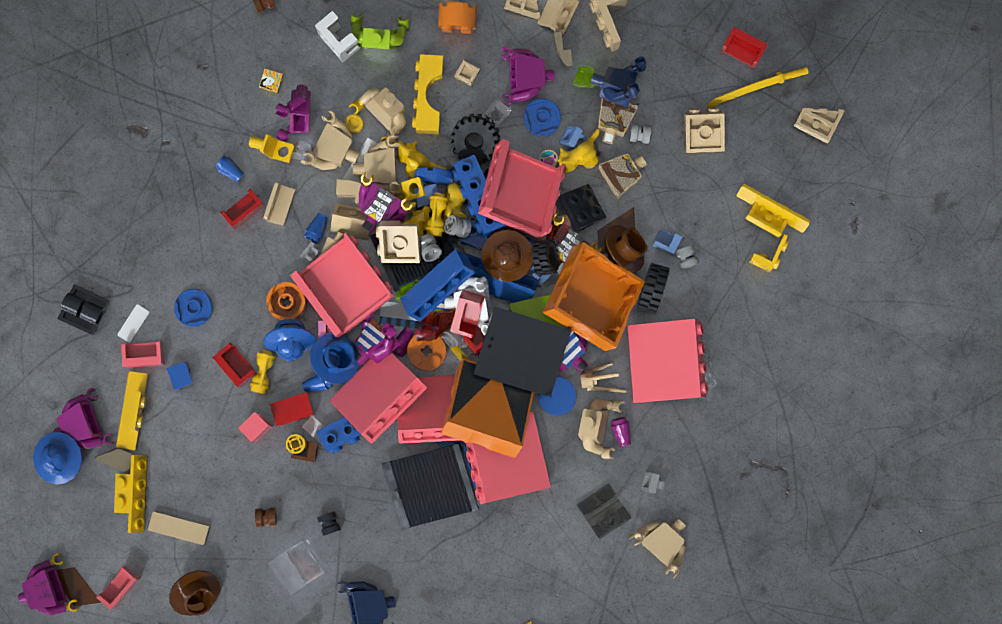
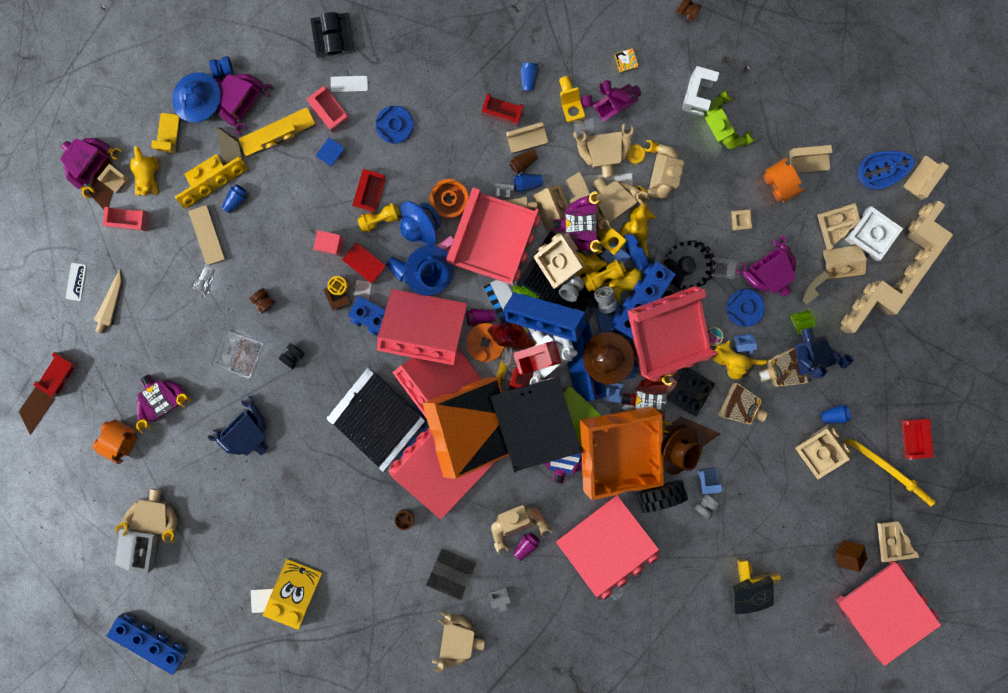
camera: 55 degrees right, 5 degrees up
reddish brown helmet [169,570,220,616] -> none
magenta torso [354,312,401,366] -> none
yellow arch [412,54,444,135] -> none
black tyre [531,239,560,276] -> none
blue tile [538,377,576,416] -> none
tan plant [580,362,627,393] -> none
light grey wheel [630,123,651,144] -> none
yellow bracket [736,184,811,237] -> none
none -> tan panel [98,164,129,193]
none -> yellow animal [130,146,159,196]
none -> yellow bracket [151,113,180,153]
none -> clear cone [192,266,215,296]
none -> blue wheel [209,56,233,79]
none -> blue cone [221,184,248,213]
none -> reddish brown wheel [394,509,415,530]
none -> reddish brown cone [508,149,538,175]
none -> black slope [732,576,774,614]
none -> blue cone [821,404,851,423]
none -> reddish brown panel [835,541,868,572]
none -> coral panel [835,561,941,666]

